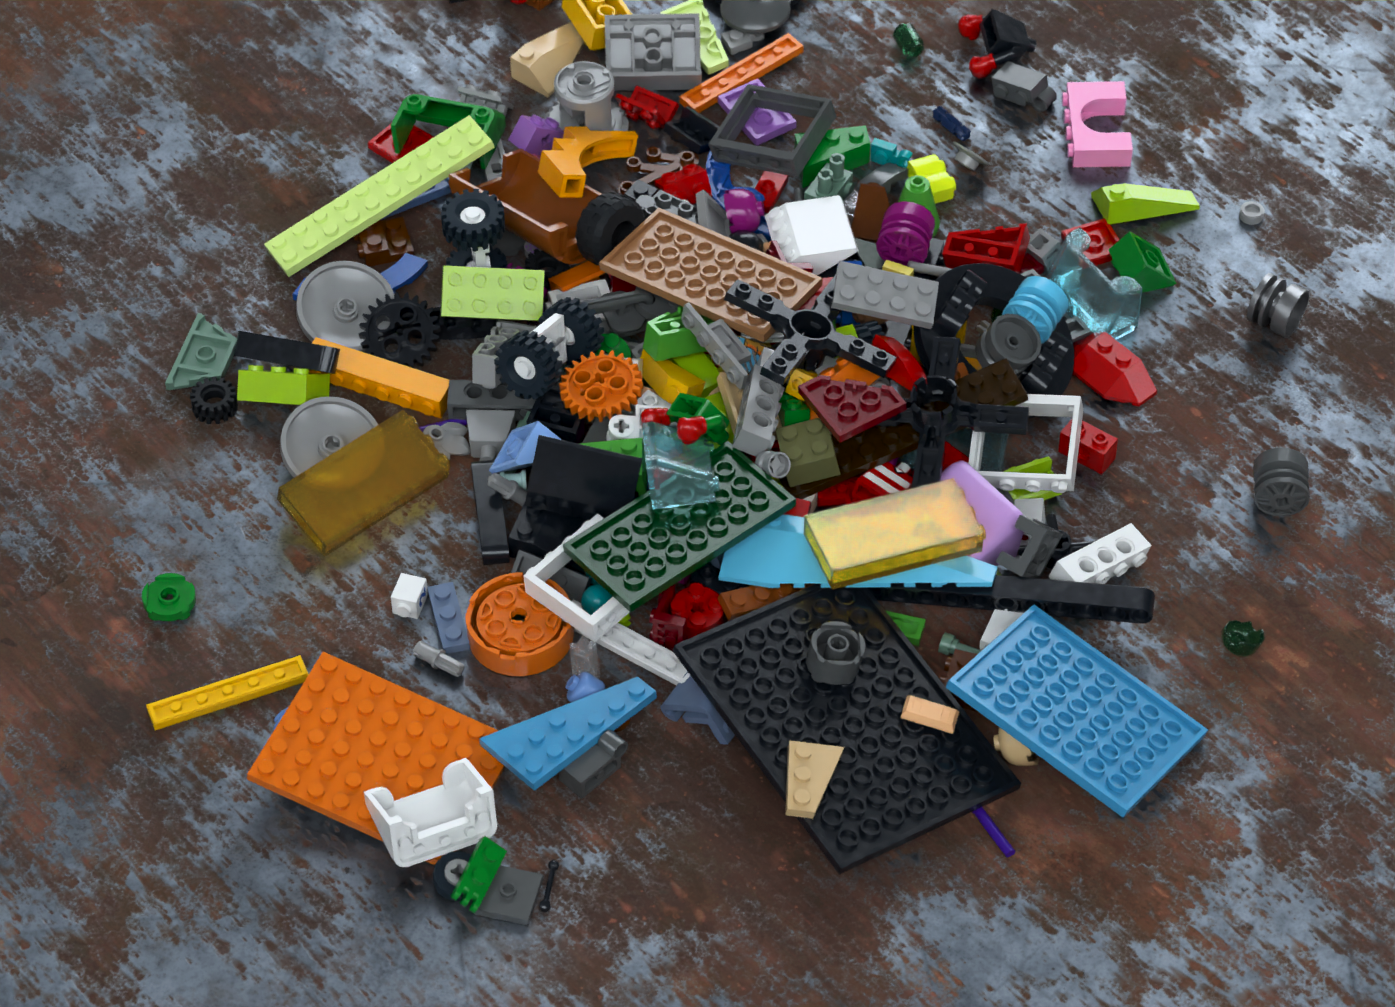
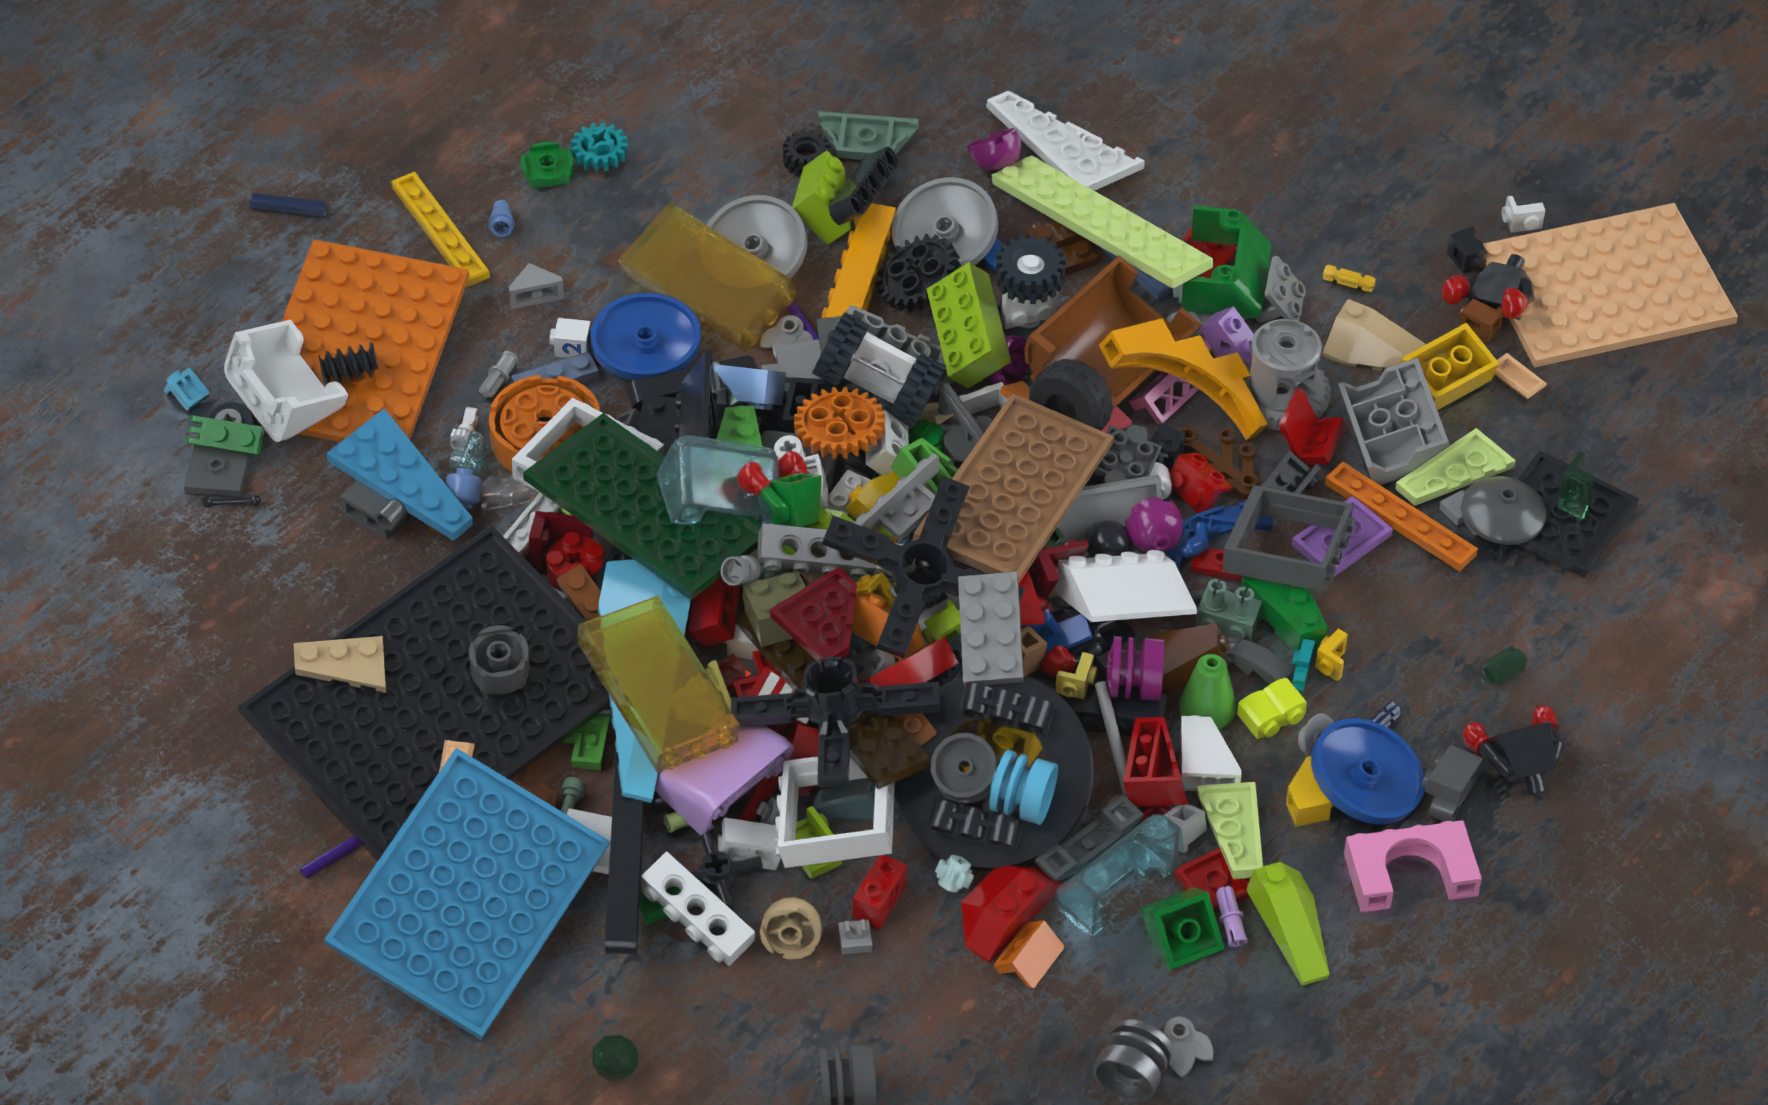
camera: 80 degrees right, 0 degrees up
dark grey panel [996,515,1063,579] -> none
light grey tile [1239,201,1264,225] -> none
none -> medium azure bracket [164,367,210,411]
none -> dark blue axle [249,193,328,217]
none -> black piece [318,342,379,385]
none -> clear light blue plate [449,431,489,475]
none -> white piece [450,407,479,453]
none -> medium blue cone [488,200,515,237]
none -> light grey slope [509,263,564,310]
none -> teal gear [571,122,628,172]
none -> blue dish [591,293,701,380]
none -> tan cylinder [760,897,822,960]
none -> light grey tile [839,919,872,955]
none -> light aqua gear [935,855,974,893]
none -> magenta cylinder [967,128,1021,173]
none -> white wing [987,91,1145,191]
none -> orange panel [993,920,1064,989]
none -> light grey plate [1163,1017,1213,1077]
none -> white slope [1180,715,1241,791]
none -> yellowish green wing [1196,782,1263,879]
none -> lavender axle [1216,886,1248,947]
none -> yellow slope [1286,756,1334,827]
none -> blue dish [1311,718,1424,824]
none -> yellow bracket [1315,628,1348,681]
none -> yellow axle [1323,265,1376,293]

